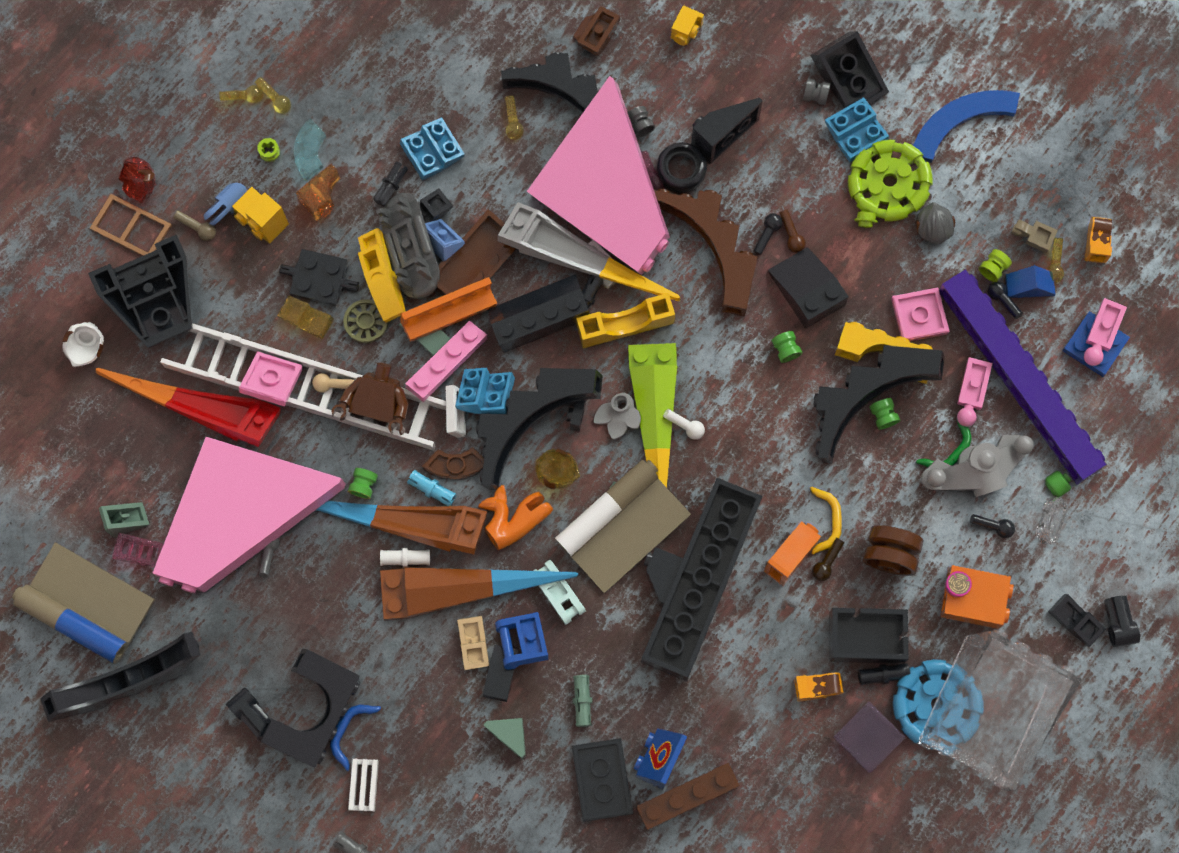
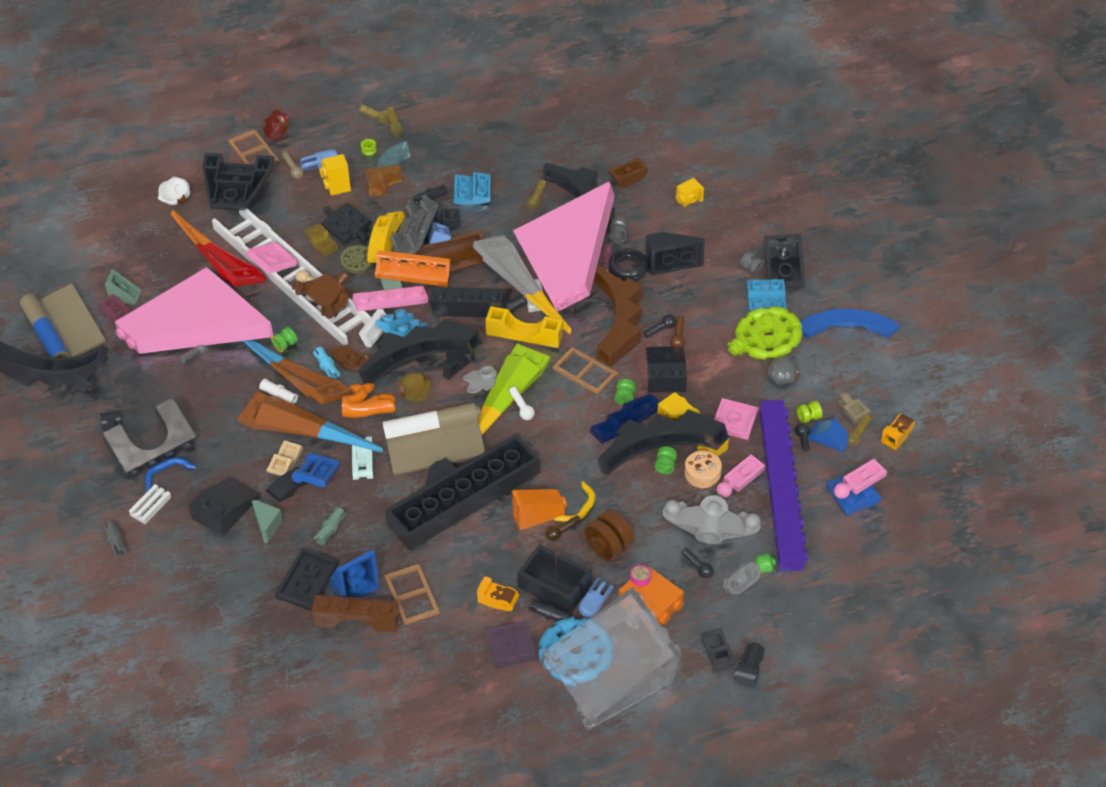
camera: 30 degrees right, 25 degrees down
none -> black slope [189,477,261,536]
none -> medium nougat window [384,564,440,625]
none -> medium nougat window [552,347,618,395]
none -> medium blue arm [579,577,614,618]
none -> clear blue slope [590,394,660,444]
none -> light nougat head [685,450,722,488]

